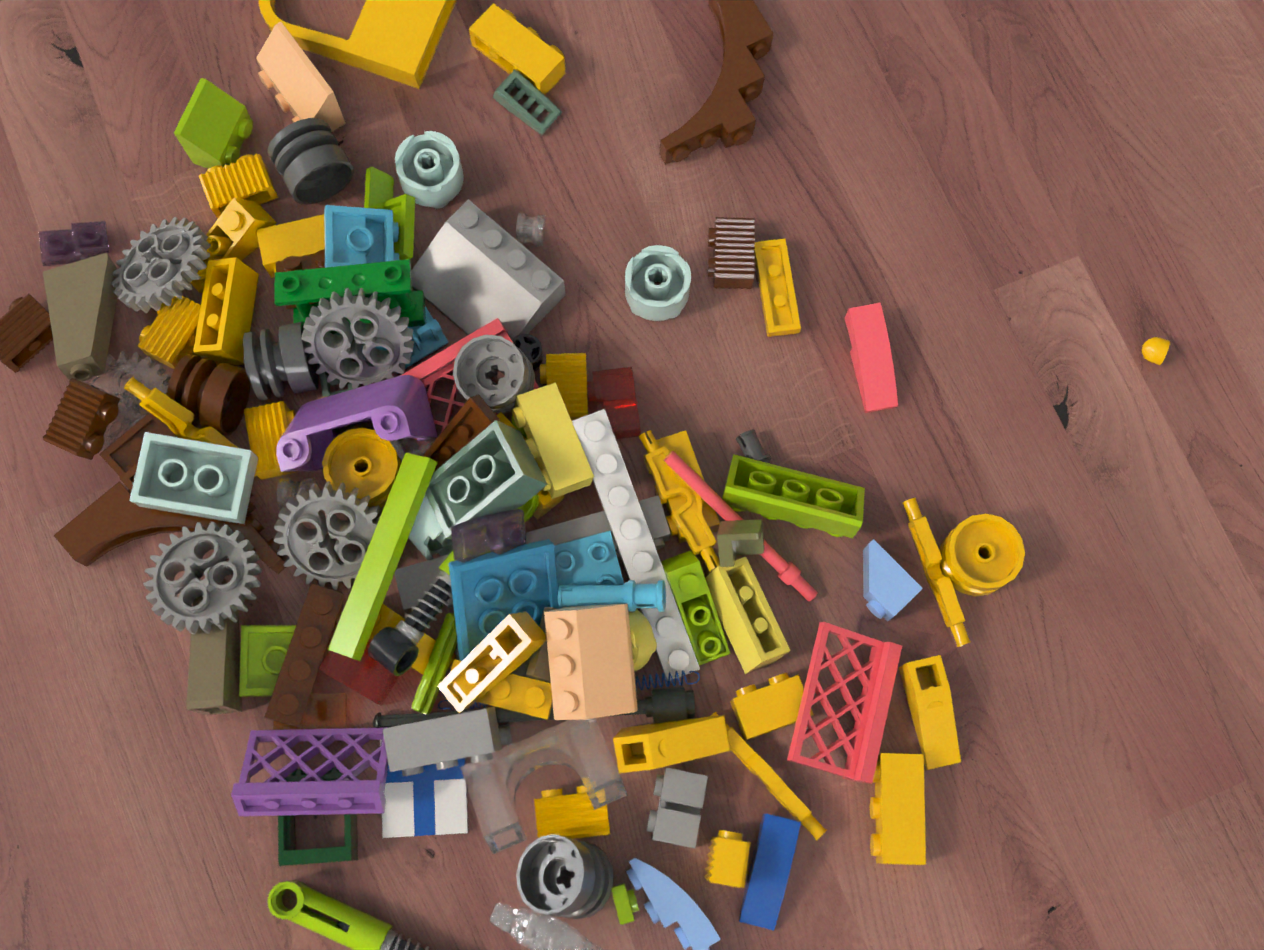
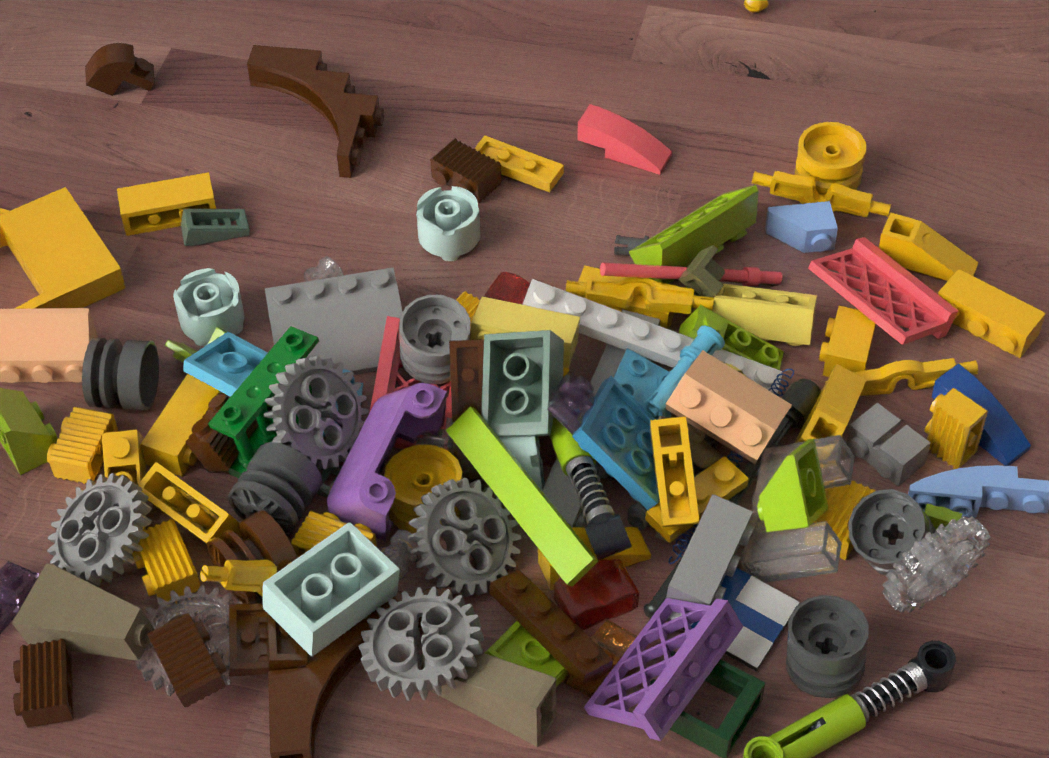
camera: 50 degrees left, 25 degrees down
lime axle [411,613,458,714] -> none
none -> lime slope [757,439,828,532]
none -> dark grey wheel [786,595,869,698]

